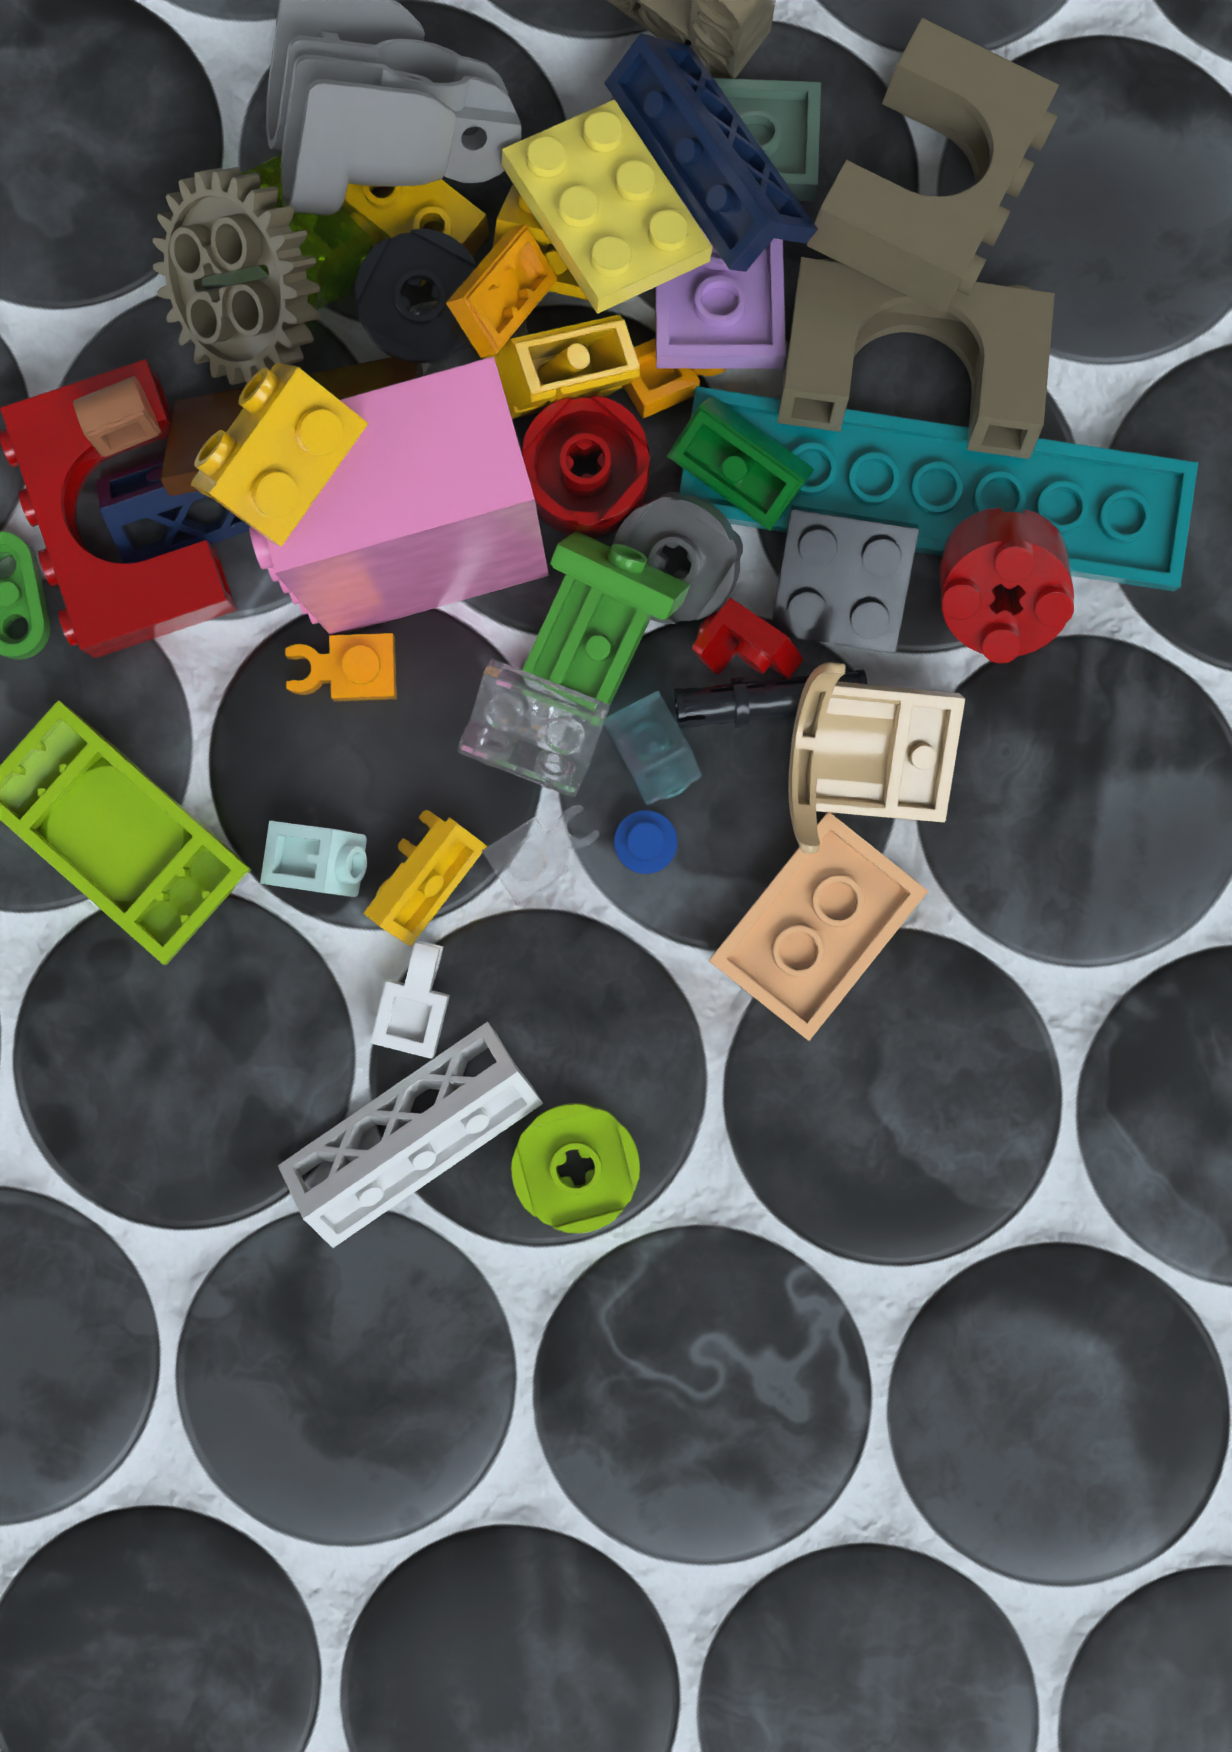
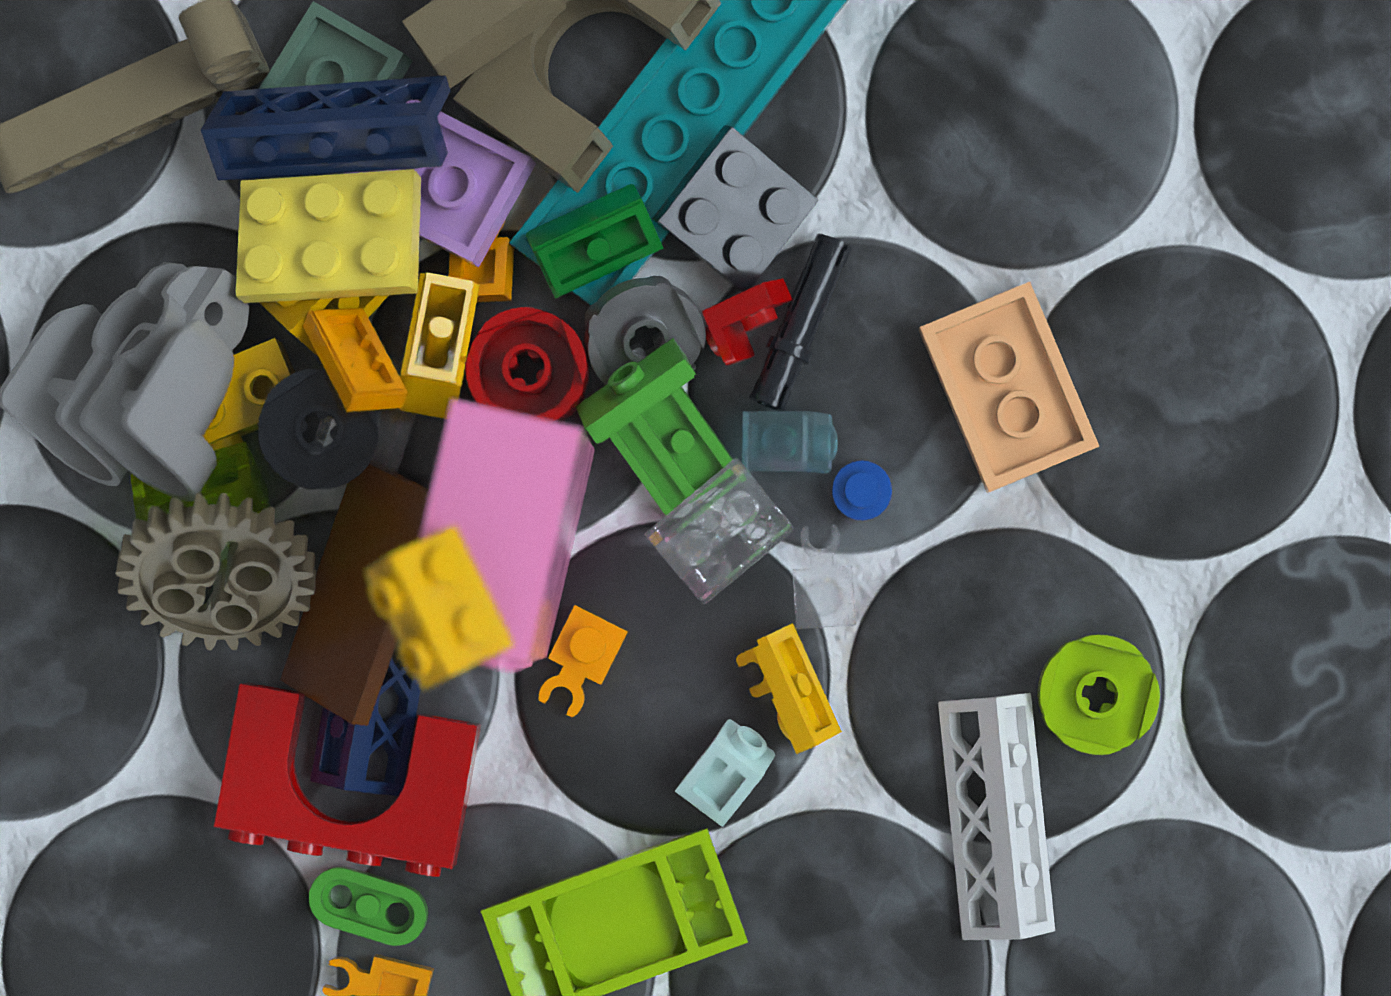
camera: 60 degrees left, 0 degrees up
nougat brick [73,376,162,457] -> none
white plate [370,940,450,1059] -> none
tan piece [788,662,965,854] -> none
red brick [940,507,1074,663] -> none

